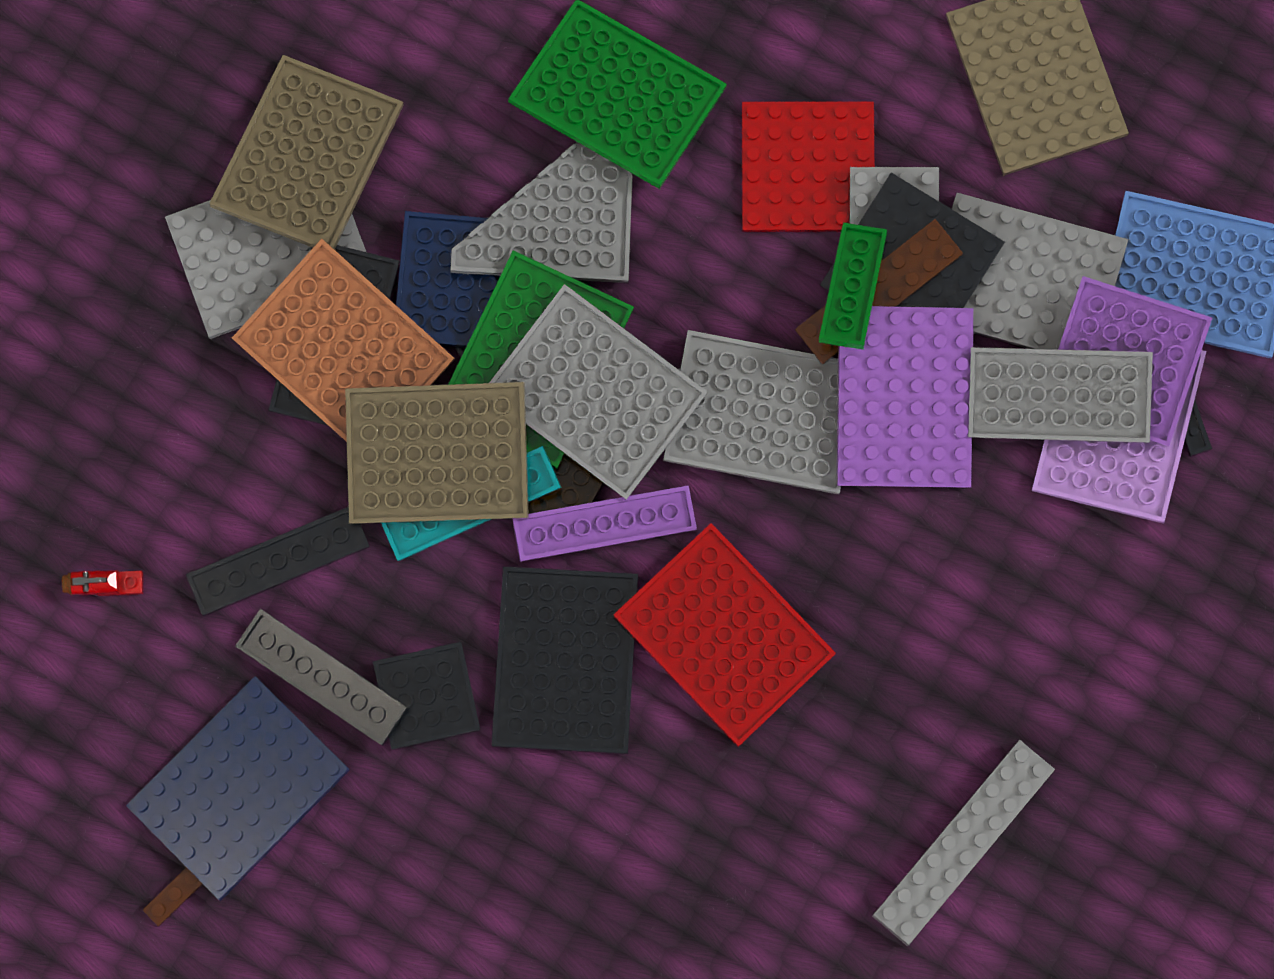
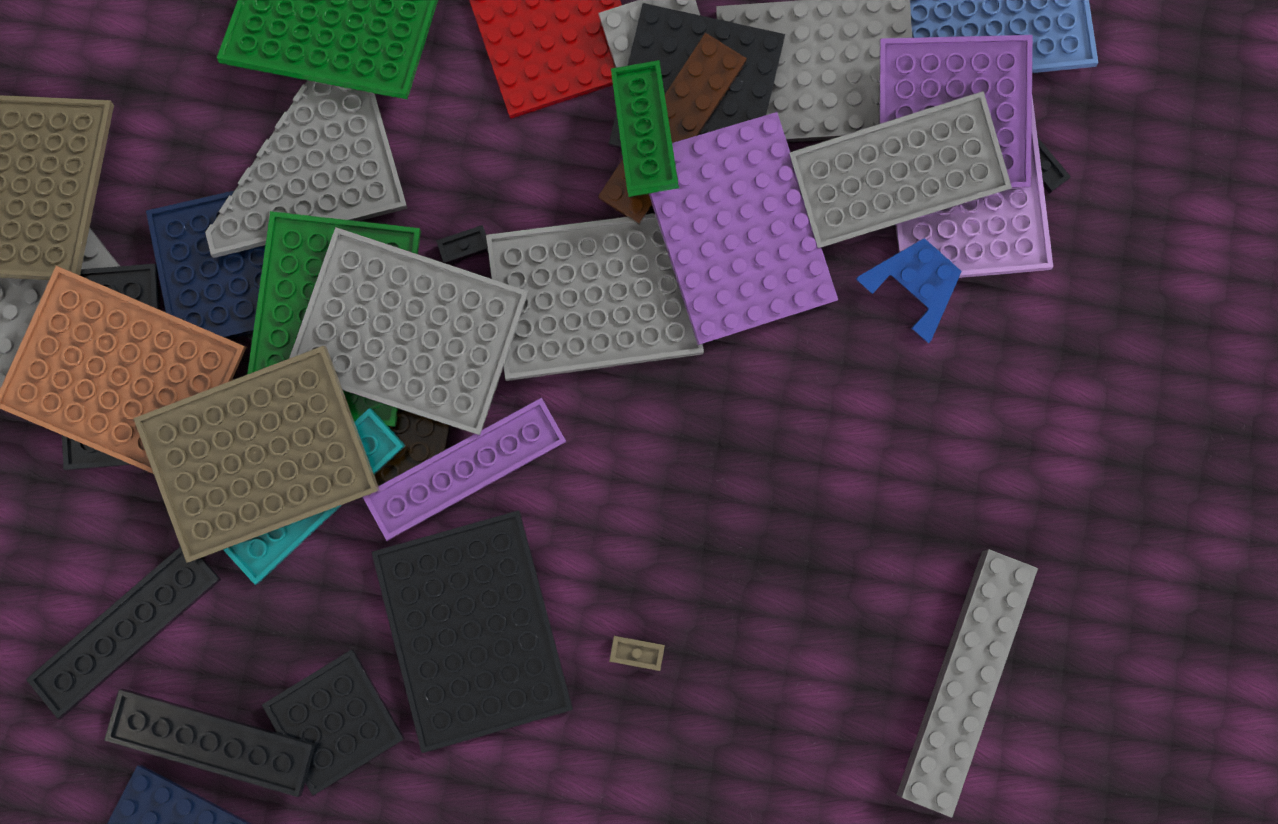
camera: 20 degrees left, 0 degrees up
red plate [613,523,836,747] -> none
none -> black plate [436,225,488,265]
none -> dark tan plate [609,636,665,671]
none -> blue wing [856,238,962,343]

